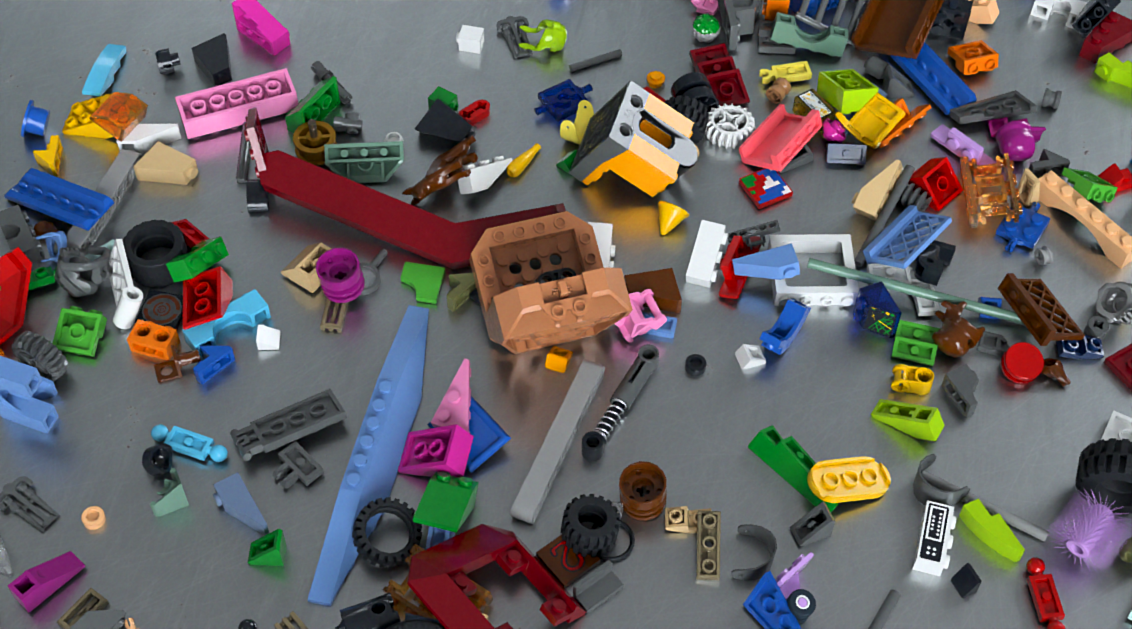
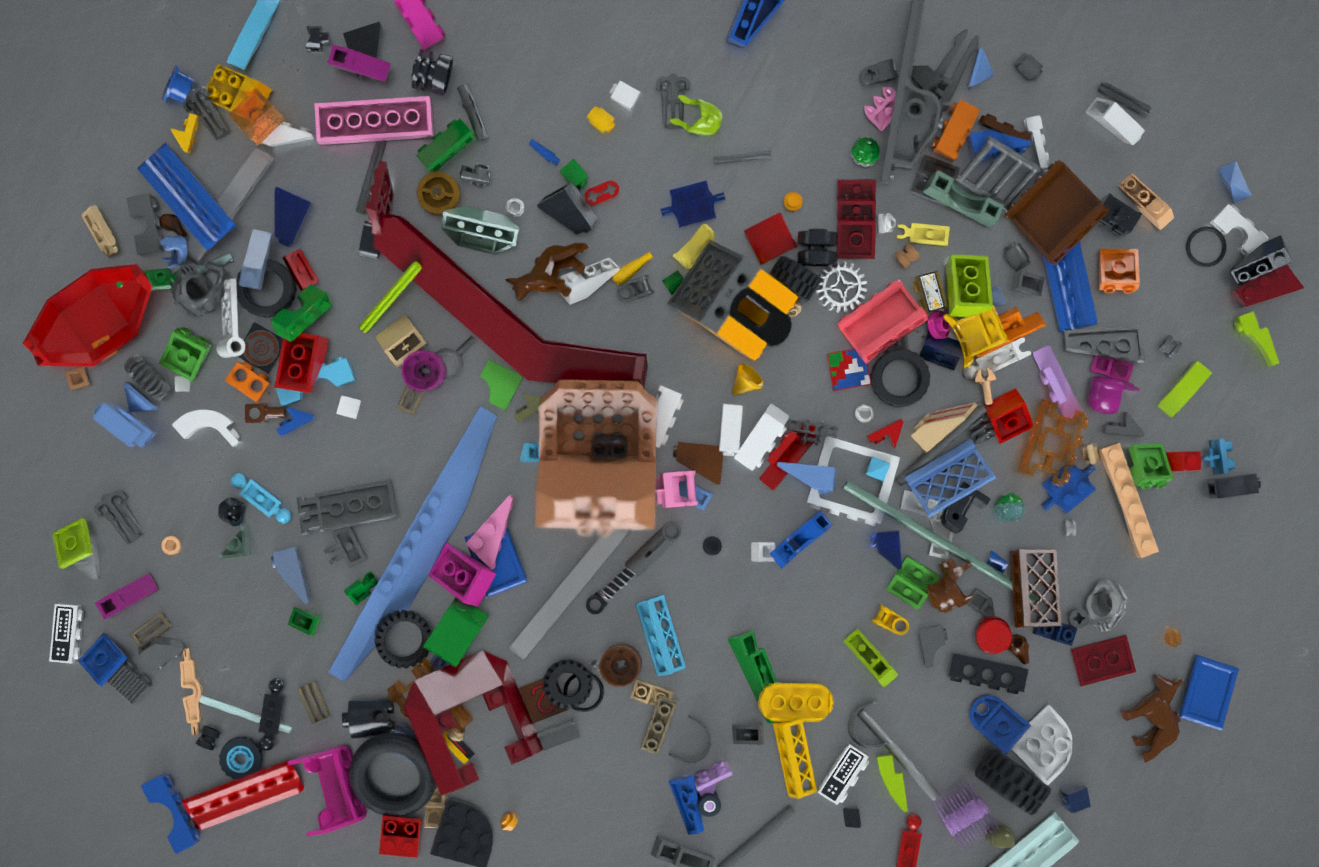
camera: 15 degrees right, 35 degrees up
tan slope [133,141,199,185] -> none
none -> white arch [172,410,241,447]
none -> white sticker [175,376,190,392]
none -> dark grey piece [183,86,229,140]
none -> slope [239,229,272,290]
none -> clear blue slope [274,186,313,247]
none -> magenta slope [327,44,391,82]
none -> green plate [344,571,378,605]
none -> lime axle [359,261,422,333]
none -> black wheel [411,49,453,96]
none -> medium azure slope [520,443,539,462]
none -> blue animal [529,139,560,166]
none -> yellow brick [587,106,616,134]
none -> dark grey piece [616,274,655,302]
none -> medium azure fence [635,595,686,677]
none -> white slope [719,404,743,456]
none -> yellow fence [773,718,817,799]
none -> white plate [855,404,874,423]
none -> medium azure slope [865,457,890,482]
none -> red slope [866,419,904,448]
none -> black tyre [870,349,931,407]
none -> white plate [877,213,896,234]
none -> black brick [946,652,1028,694]
none -> white plate [963,337,1031,380]
none -> blue plate [970,695,1031,755]
none -> light nougat bar [975,368,996,405]
none -> clear light blue piece [994,492,1025,522]
none -> lime slope [1157,361,1212,418]
none -> black tyre [1186,227,1227,267]

